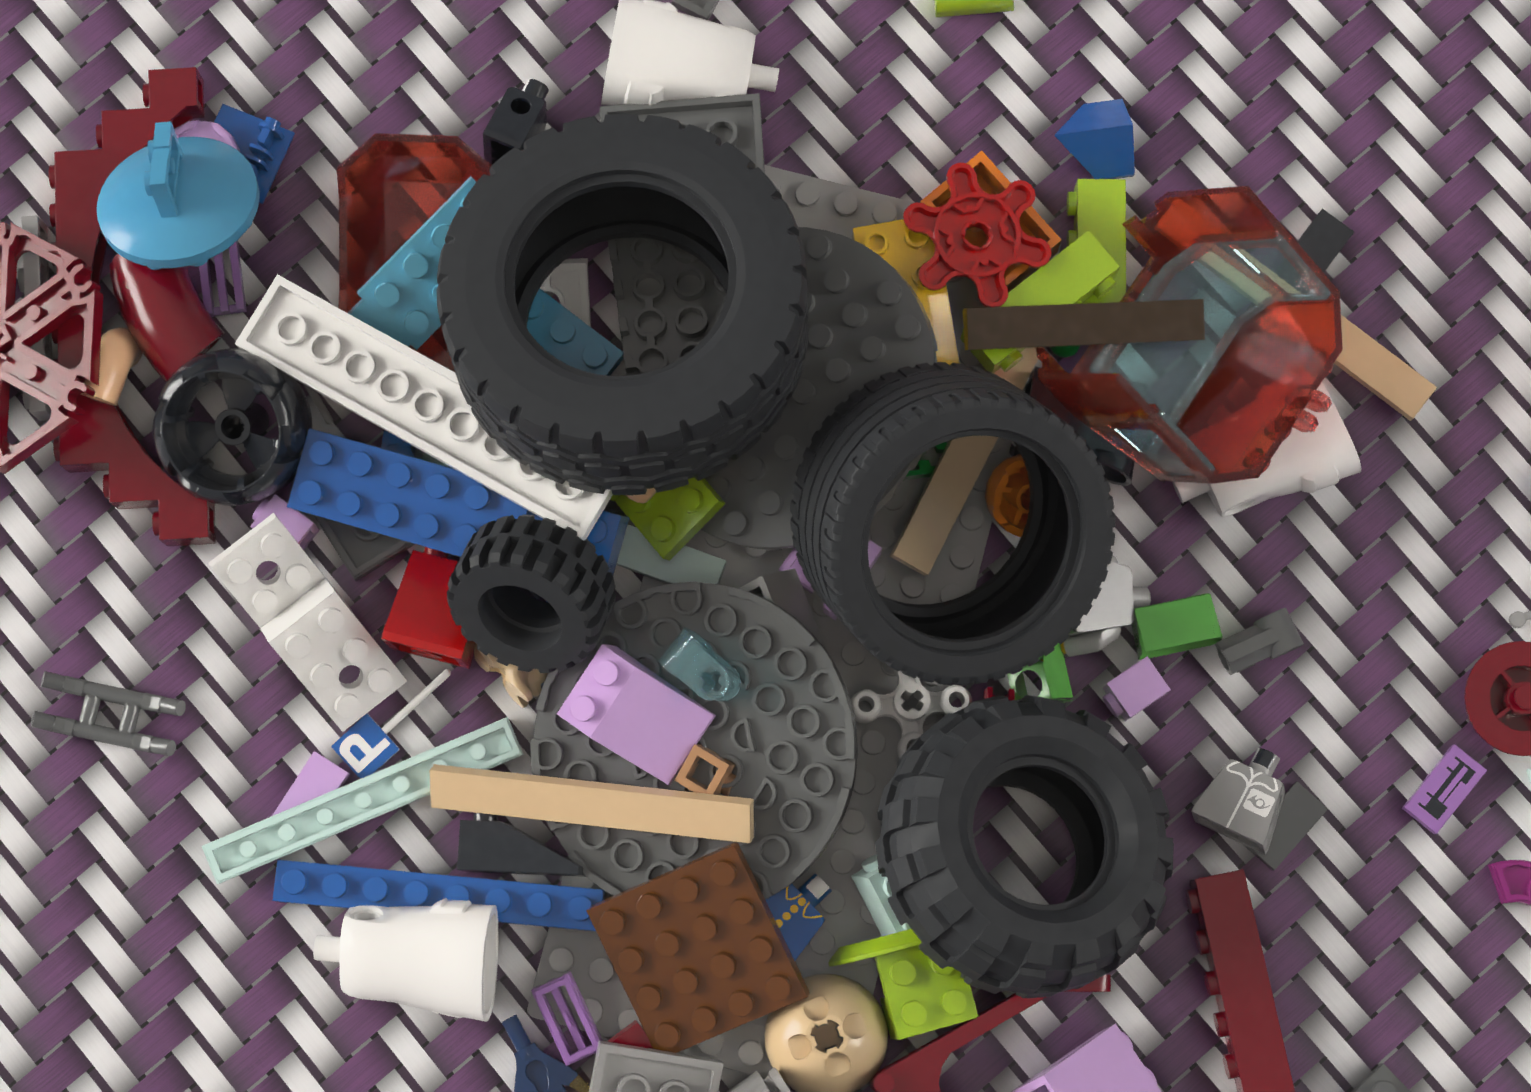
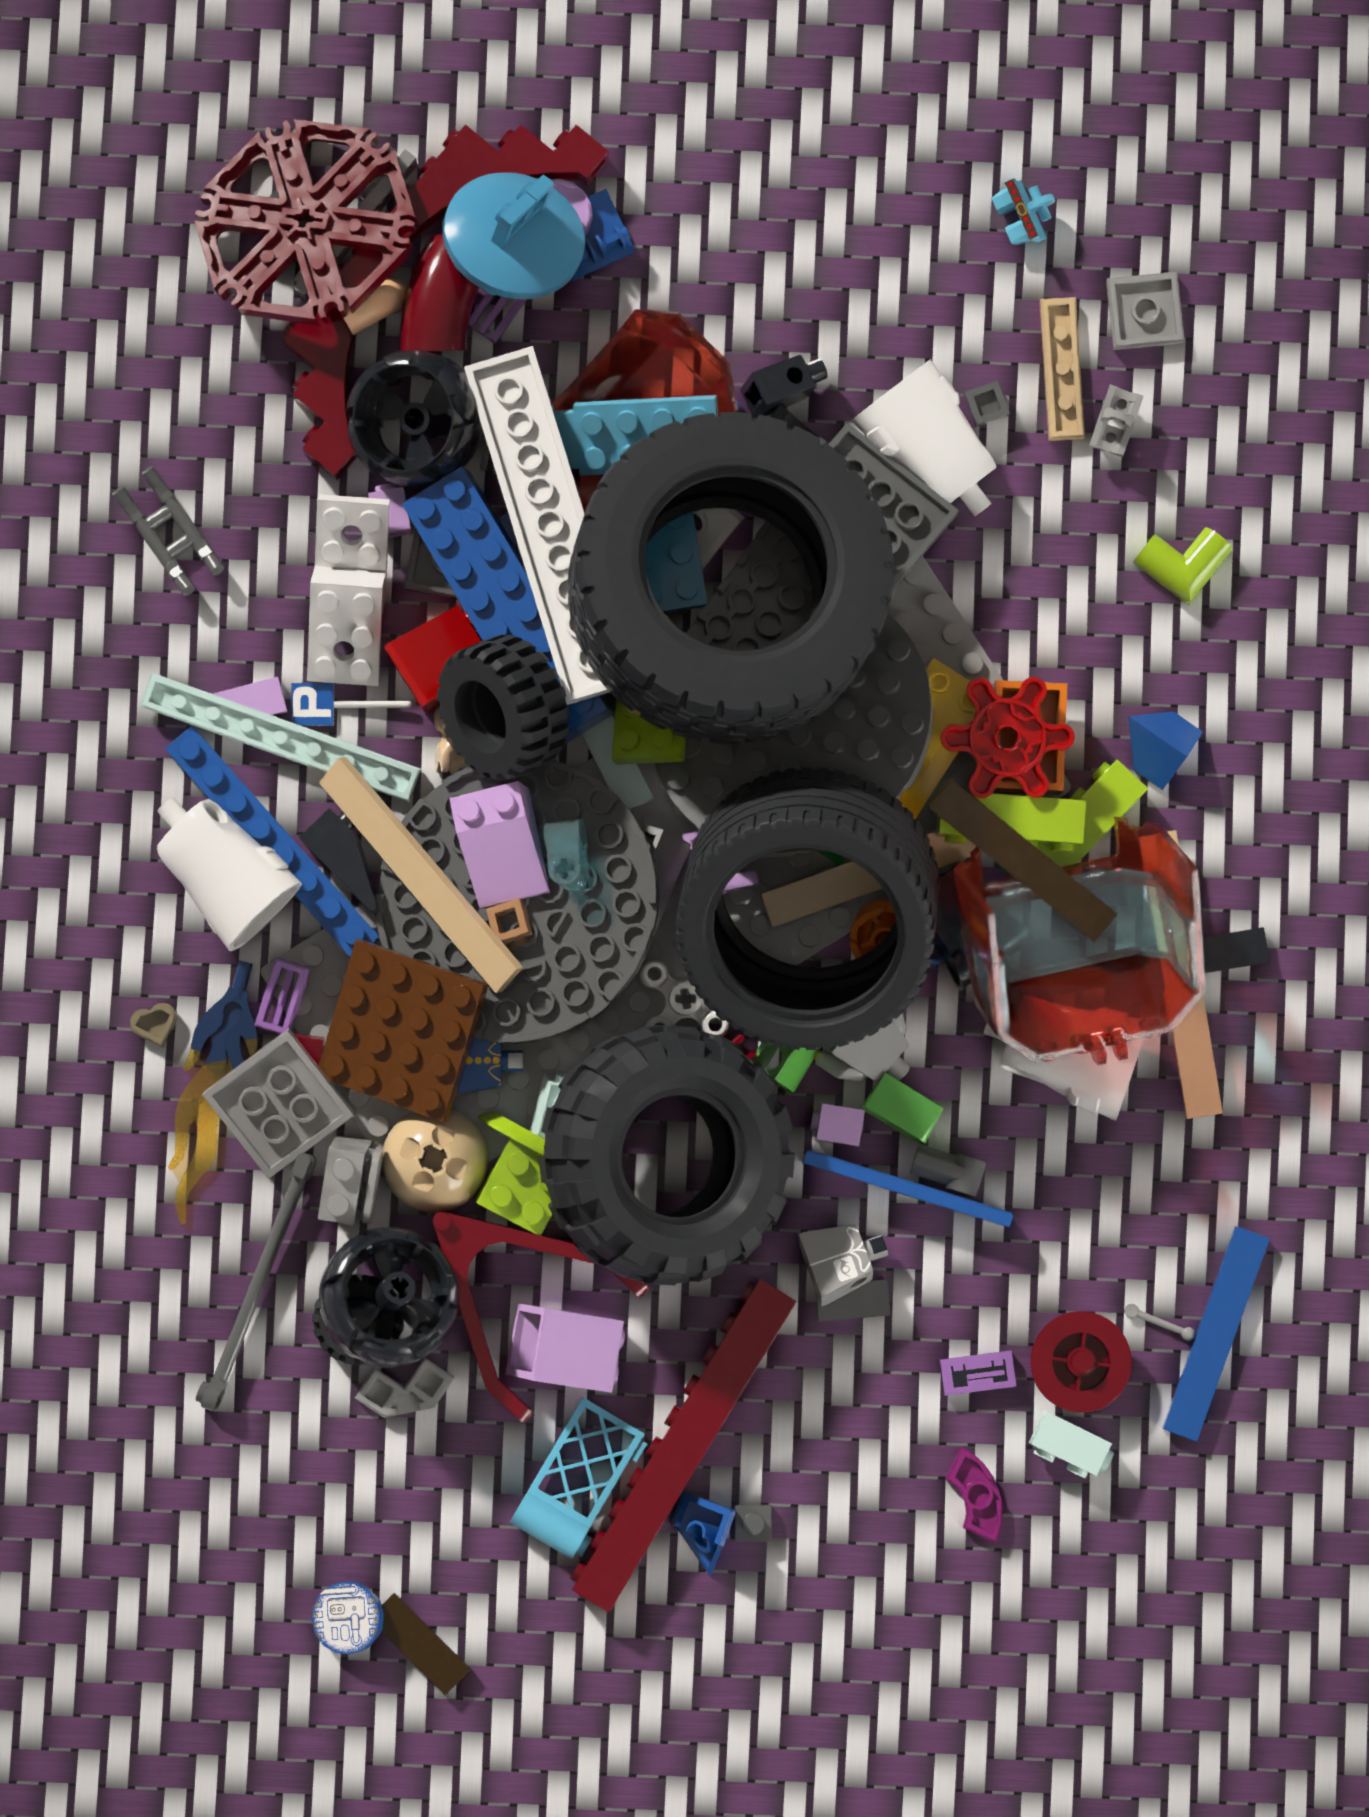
camera: 35 degrees right, 5 degrees up
none -> blue tile [802,1150,1013,1228]

